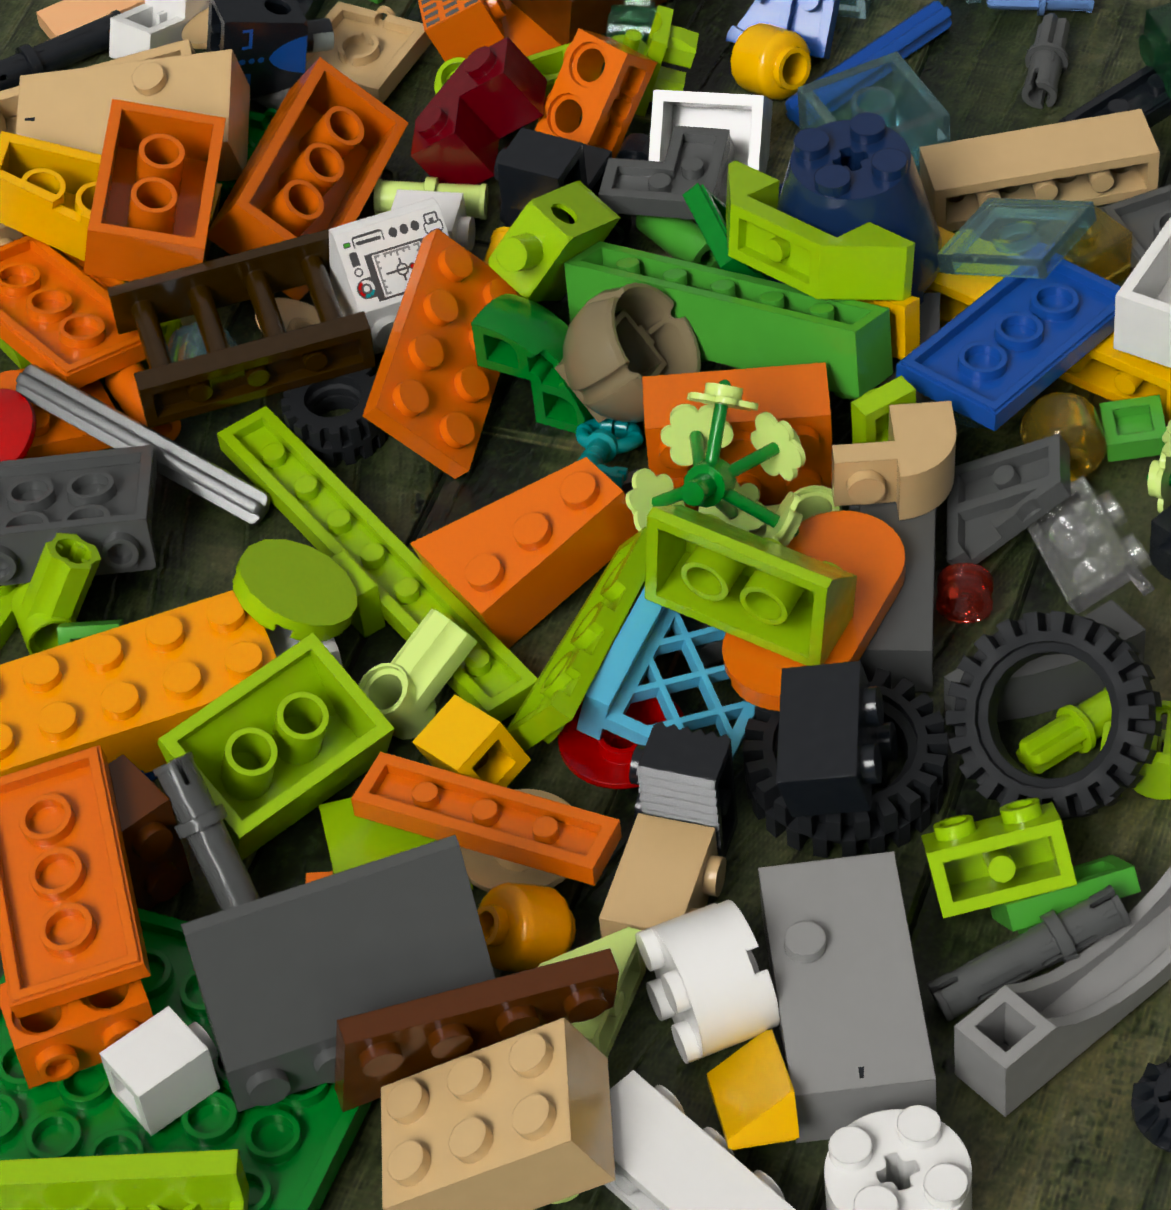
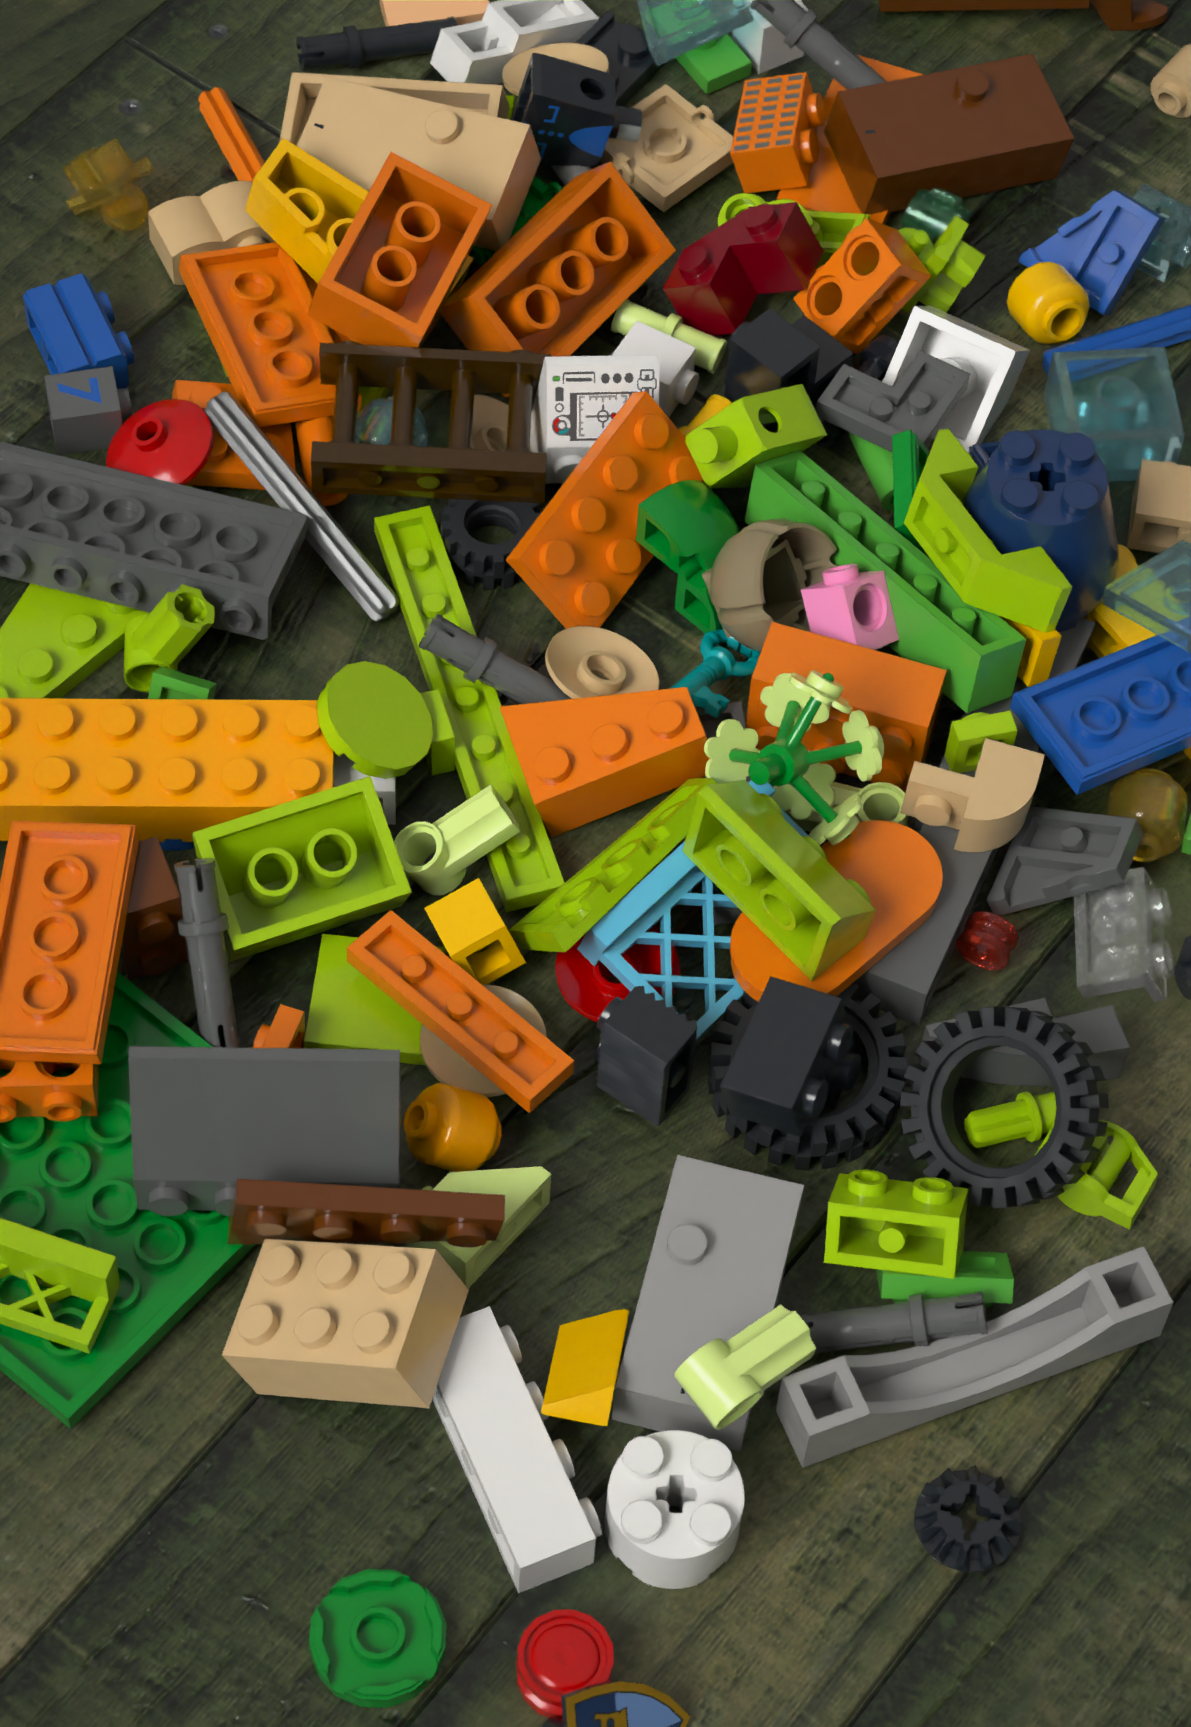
camera: 10 degrees right, 10 degrees up
white brick [99,1006,220,1136] -> none
tan brick [599,813,726,938] -> none
white brick [635,899,780,1064] -> none
none -> dark grey pin [419,613,572,704]
none -> tan dish [545,626,659,699]
none -> yellowish green piece [674,1305,816,1430]
none -> bright pink brick [801,564,899,650]

